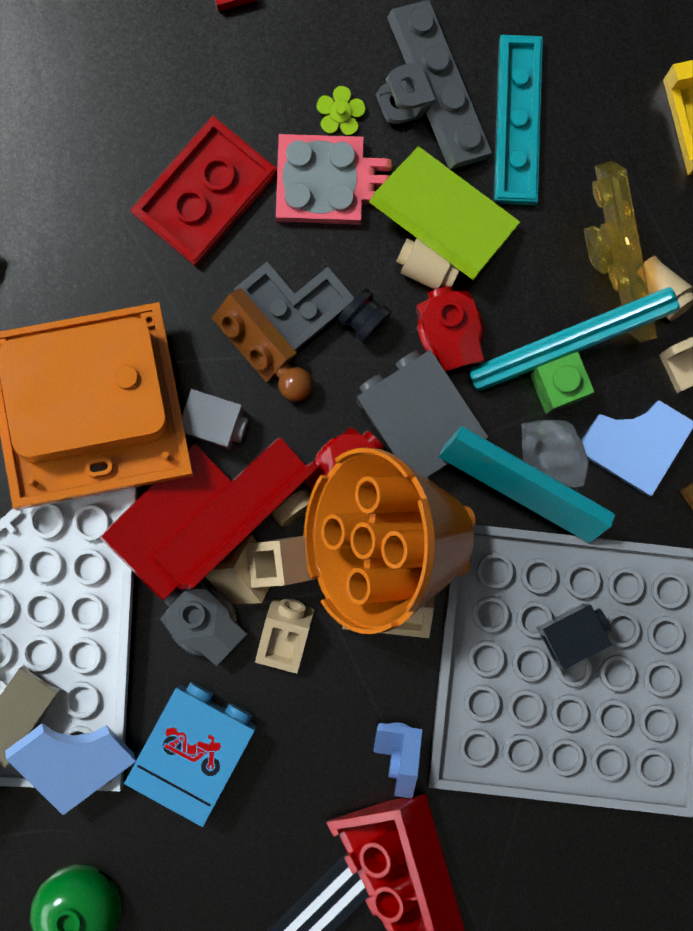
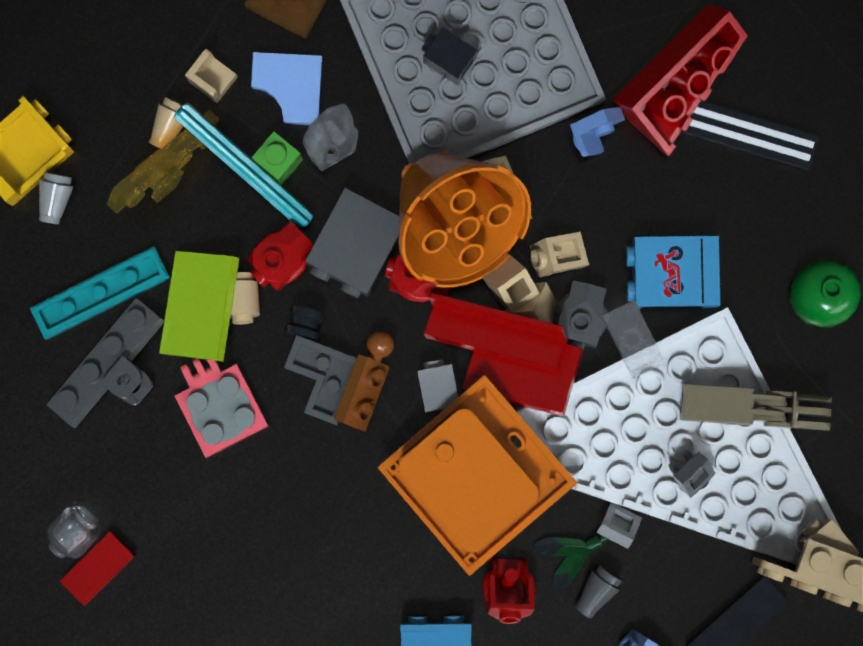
camera: 115 degrees left, 0 degrees up
light blue tile [5,723,136,815] -> none
red tile [130,116,277,267] -> none
tan tile [272,490,311,528] -> none
lime plant [316,86,365,136] -> none
teal tile [438,426,615,543] -> none
none -> light grey cone [39,172,73,224]
none -> clear plate [602,300,666,379]

